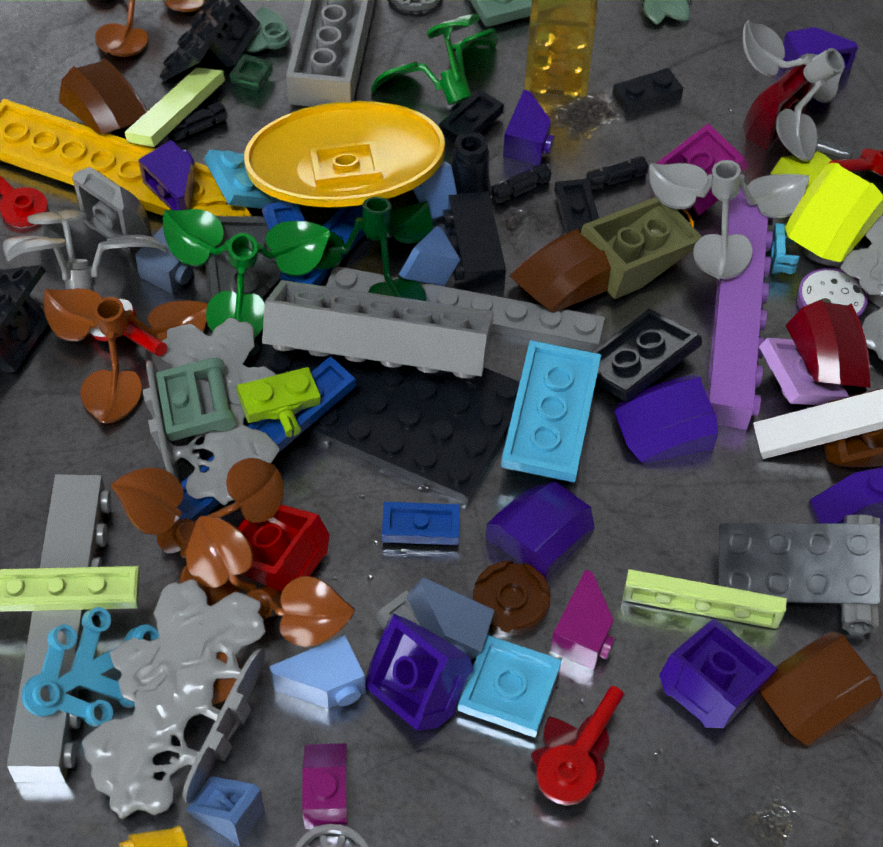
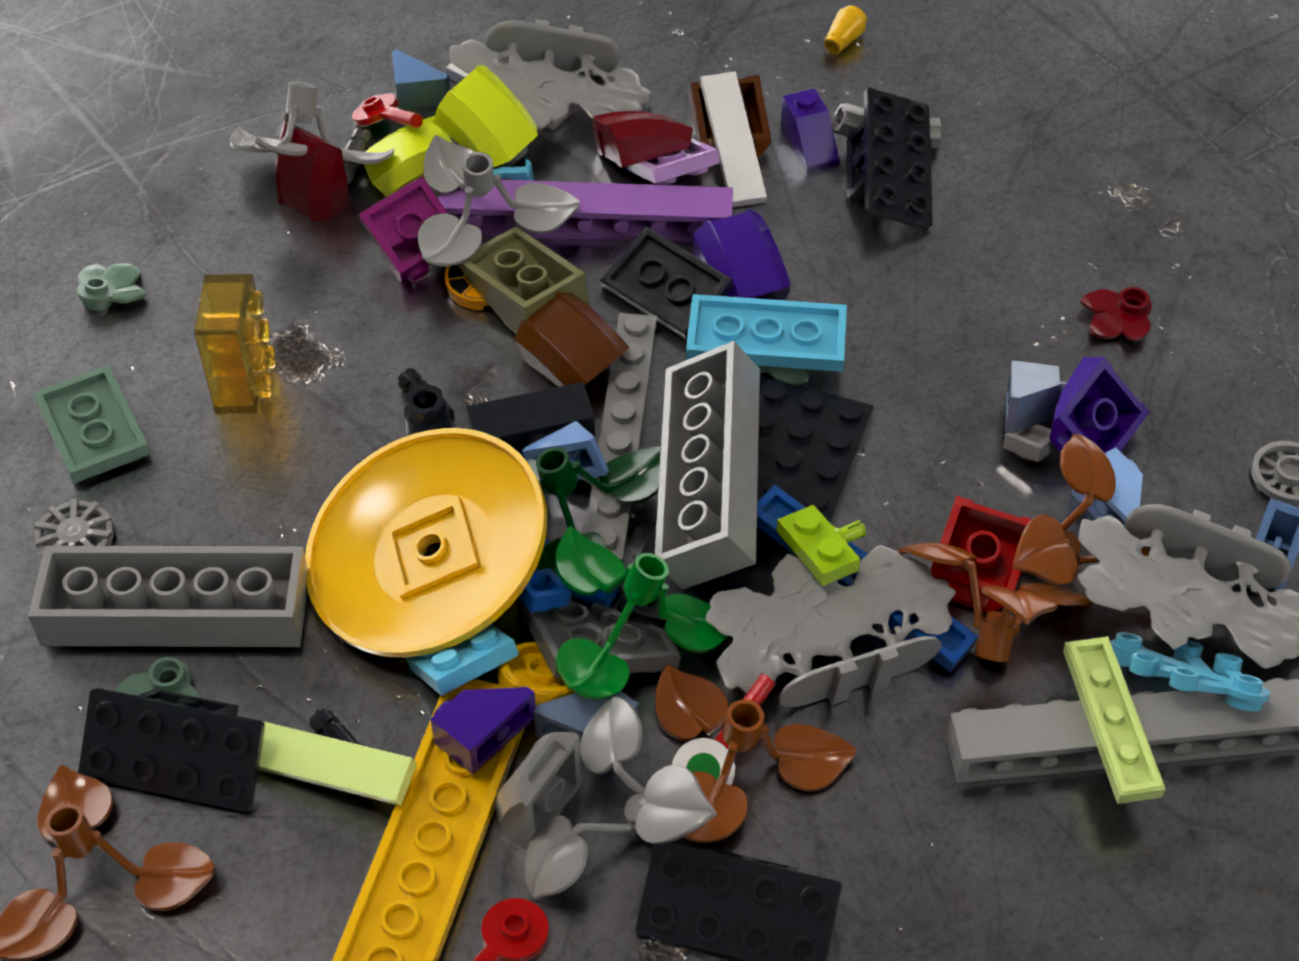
camera: 95 degrees left, 5 degrees down
reddish brown slope [59,58,148,135] -> none
sand green plate [156,358,236,442] -> none
clear green plate [230,54,273,92] -> none
magenta slope [302,743,347,828] -> none
green plant [371,14,498,105] -> none
blue plate [382,502,460,545] -> none
black plate [439,89,504,143] -> none
medium azure plate [458,635,562,738] -> none
reddish brown tile [473,561,551,636] -> none
dark purple slope [486,481,595,581] -> none
dark purple slope [503,90,555,165] -> none
red piece [536,686,624,805] -> none
magenta slope [550,569,616,670] -> none
black plate [554,178,599,233] -> none
black axle [586,156,649,190] -> none
black plate [612,68,684,115] -> none
yellowish green tile [622,569,787,629] -> none
dark purple slope [659,618,778,728] -> none
reddish brown slope [760,630,882,746] -> none
dark purple slope [783,27,858,71] -> none
white tile [796,268,868,320] -> none

